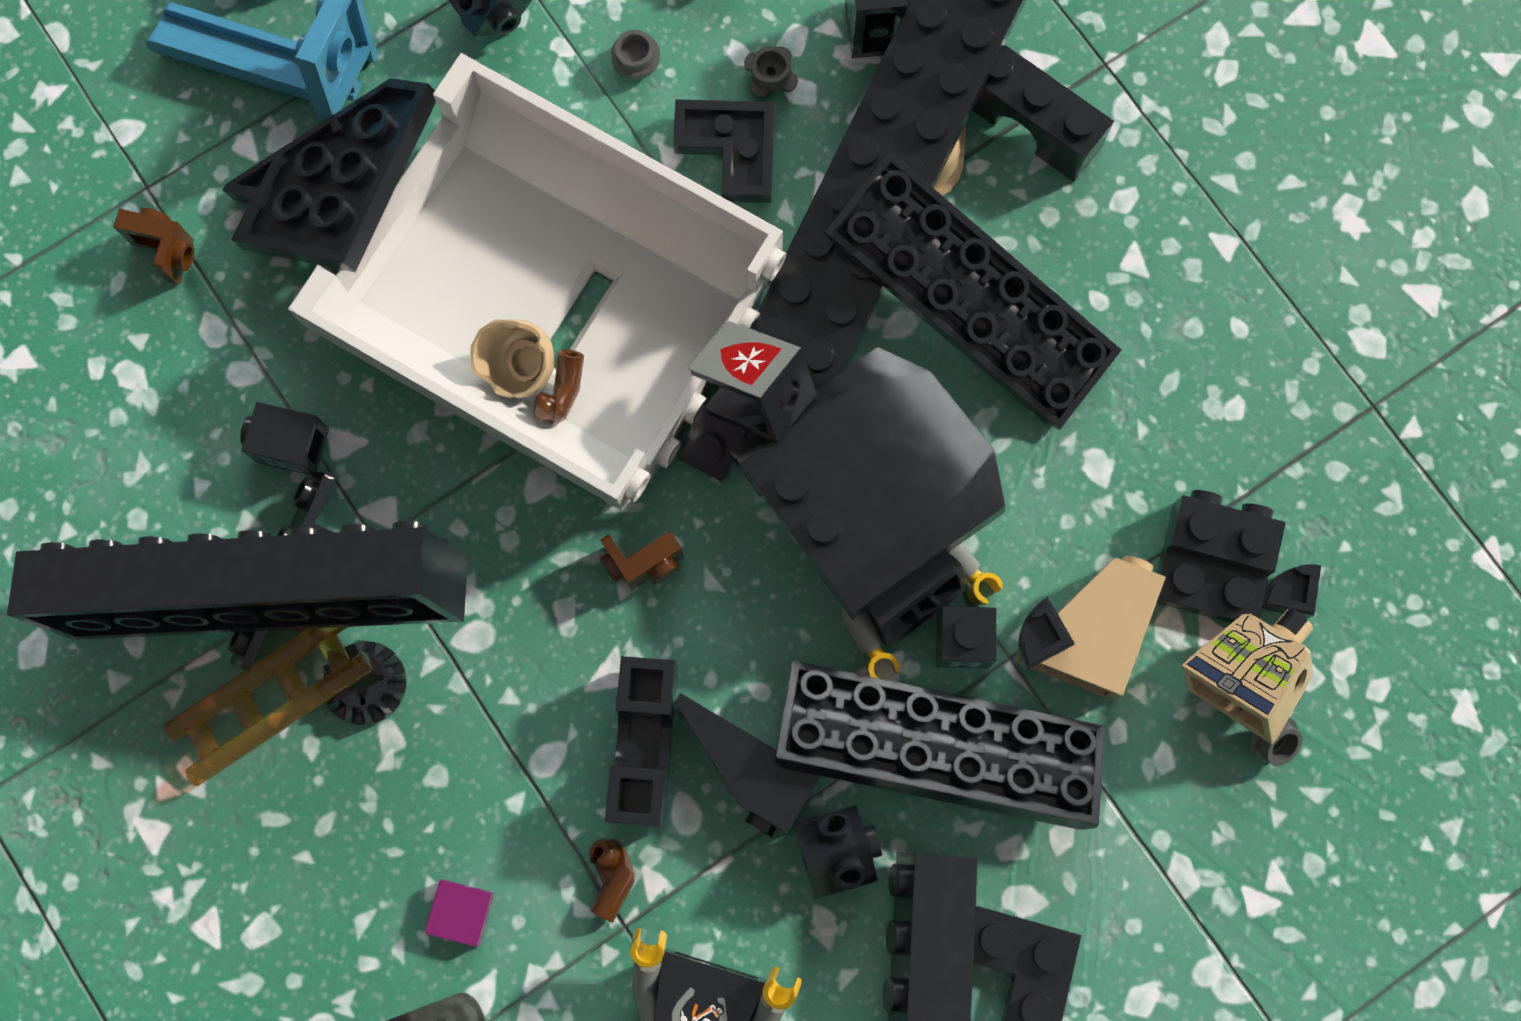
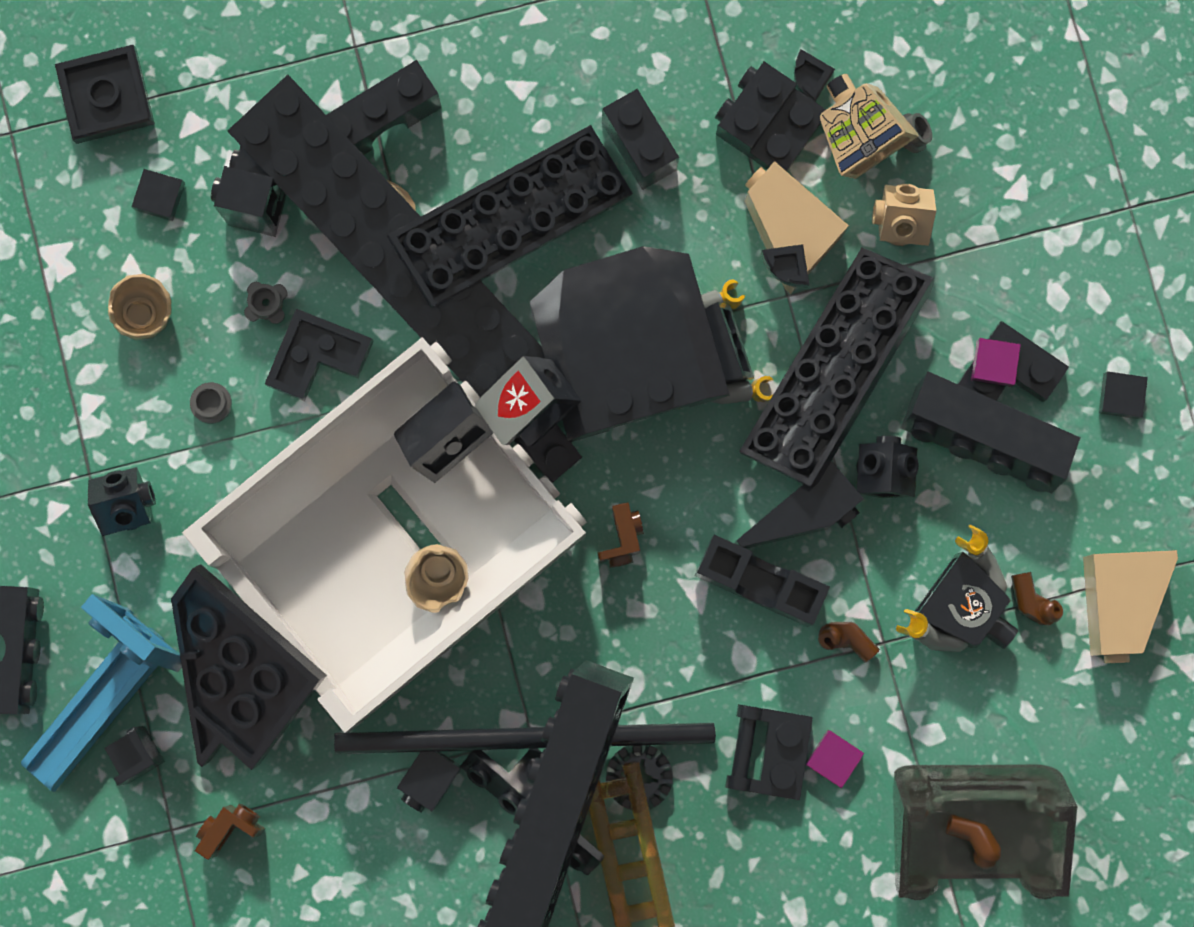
camera: 75 degrees left, 5 degrees up
reddish brown arm [534,350,584,425] -> none
black brick [936,606,997,669] -> none
none -> black panel [104,726,165,786]
none -> black piece [334,723,716,754]
none -> black panel [394,381,493,483]
none -> black brick [602,89,679,190]
none -> black plate [725,704,813,800]
none -> tan brick [872,184,936,246]
none -> magenta tile [971,338,1021,387]

